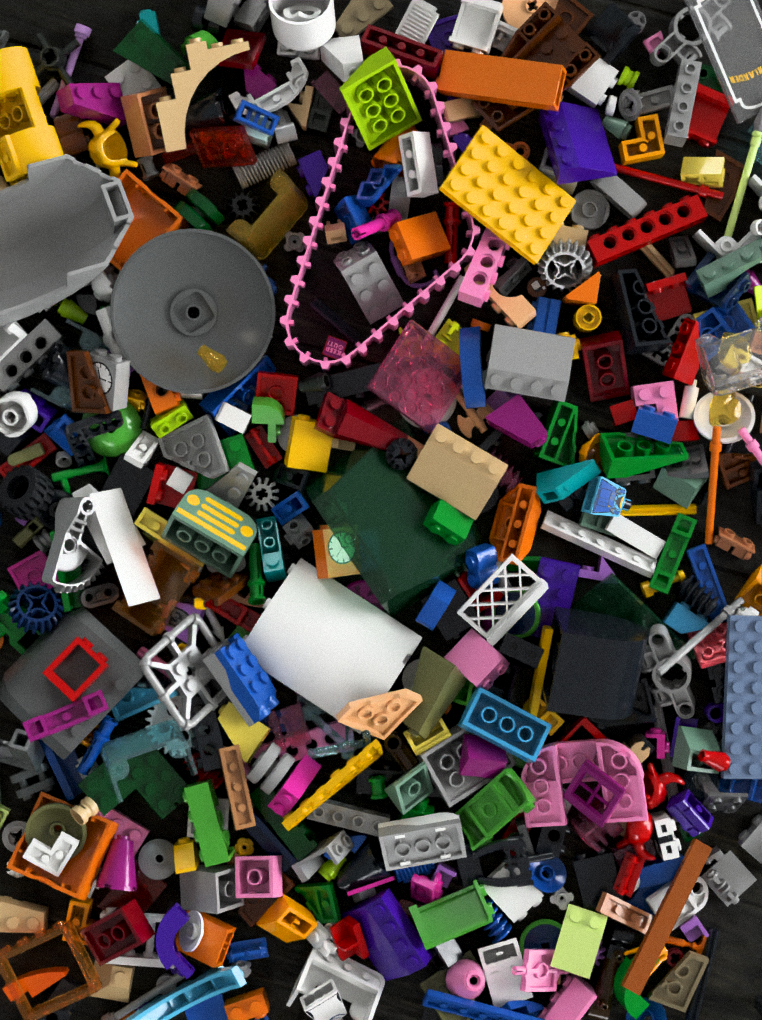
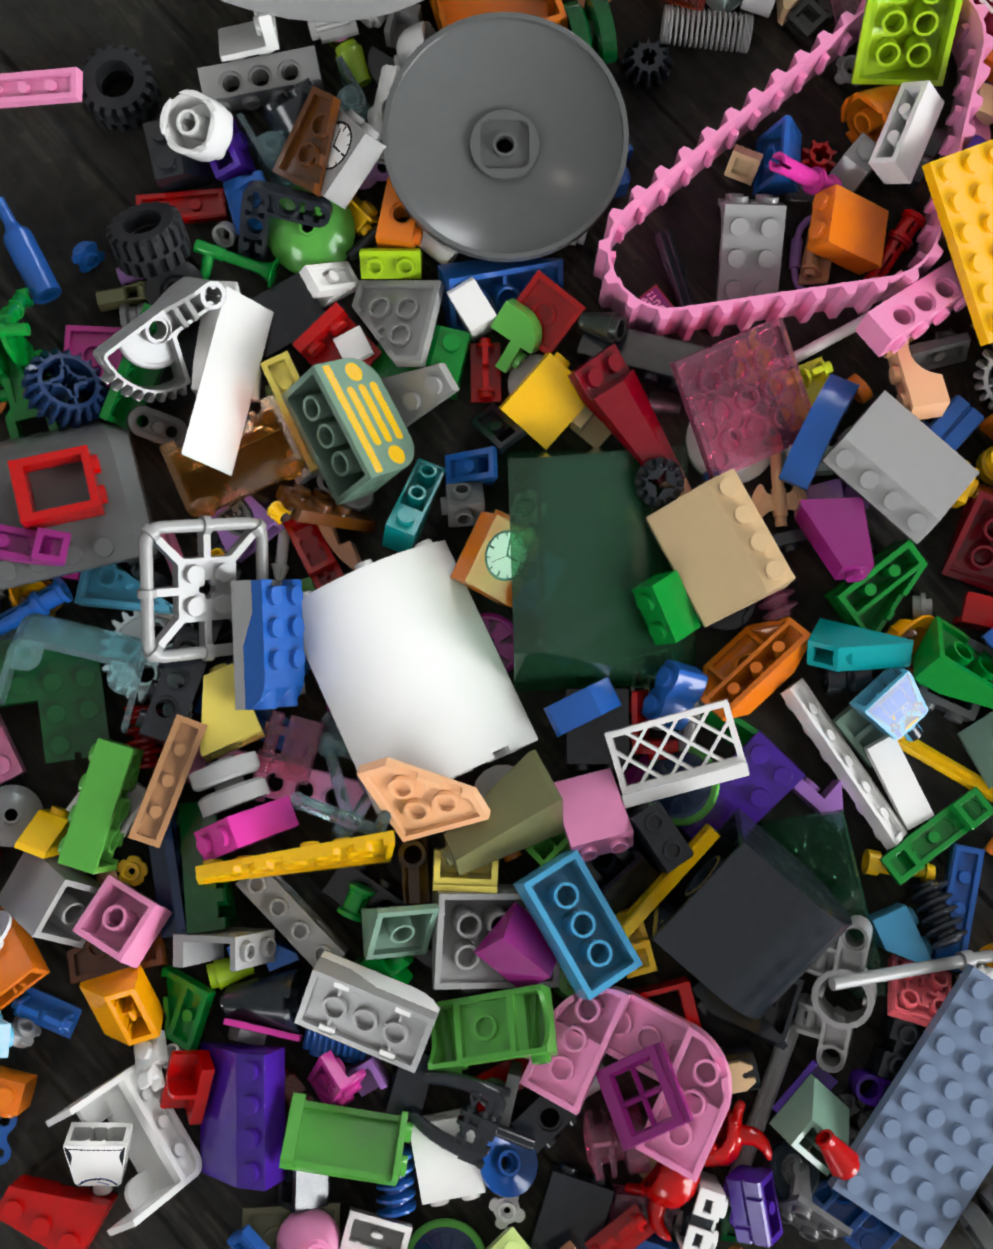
camera: 30 degrees right, 5 degrees down
olive bar [7,442,46,466] -> none
clear yellow cone [197,344,228,374] -> none
clear yellow windscreen [226,168,308,260] -> none
light grey gear [245,477,279,511] -> none
green pin [247,543,266,605] -> none
light grey plate [284,231,305,252] -> none
dark purple slope [296,150,329,200] -> none
blue slope [356,164,403,208] -> none
reddish brown tile [526,277,547,298] -> none
dark pink bracket [645,727,670,759] -> none

